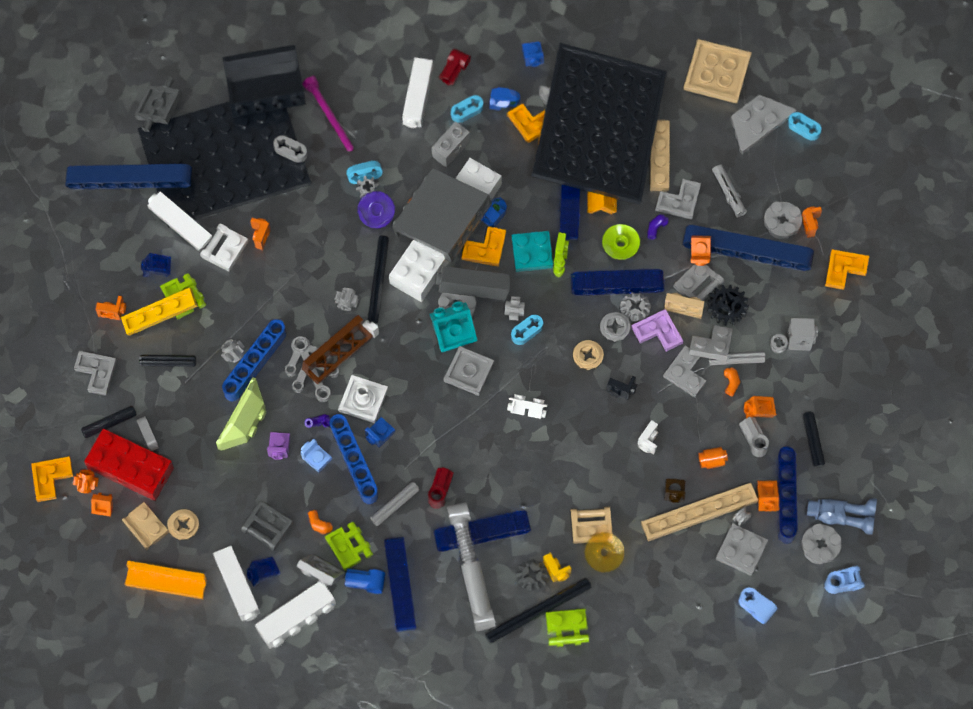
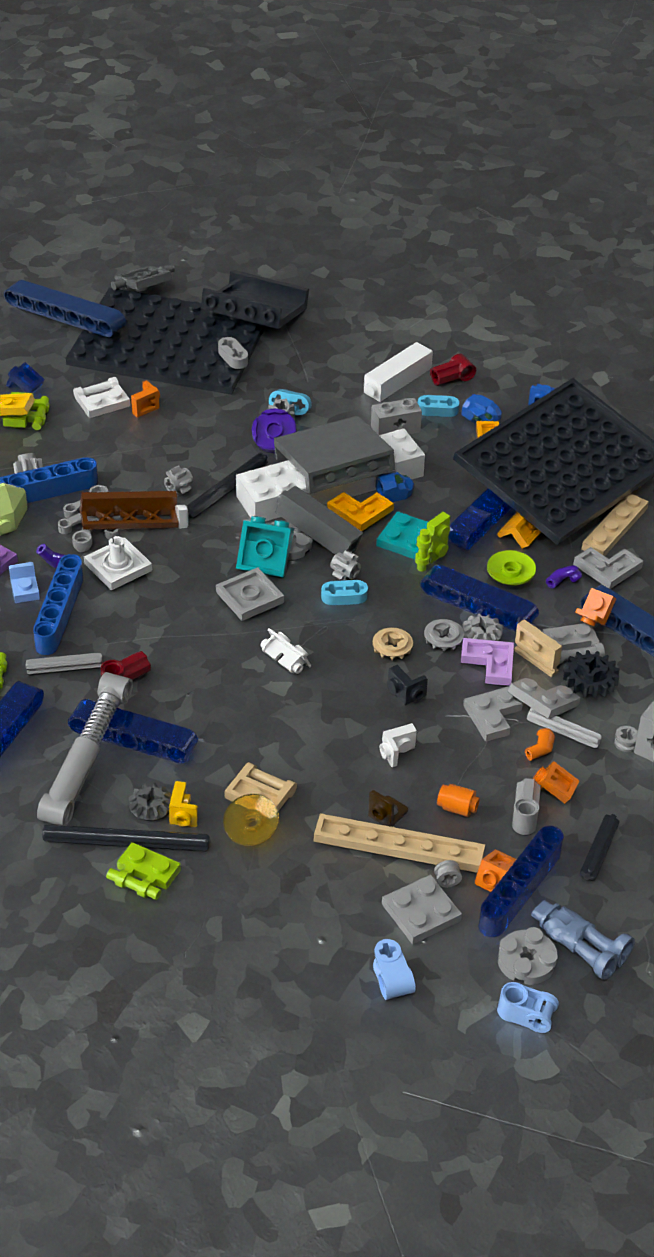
camera: 30 degrees right, 25 degrees down
white brick [148,192,212,252] -> none
magenta piece [302,76,354,152] -> none
blue bracket [365,417,395,448] -> none

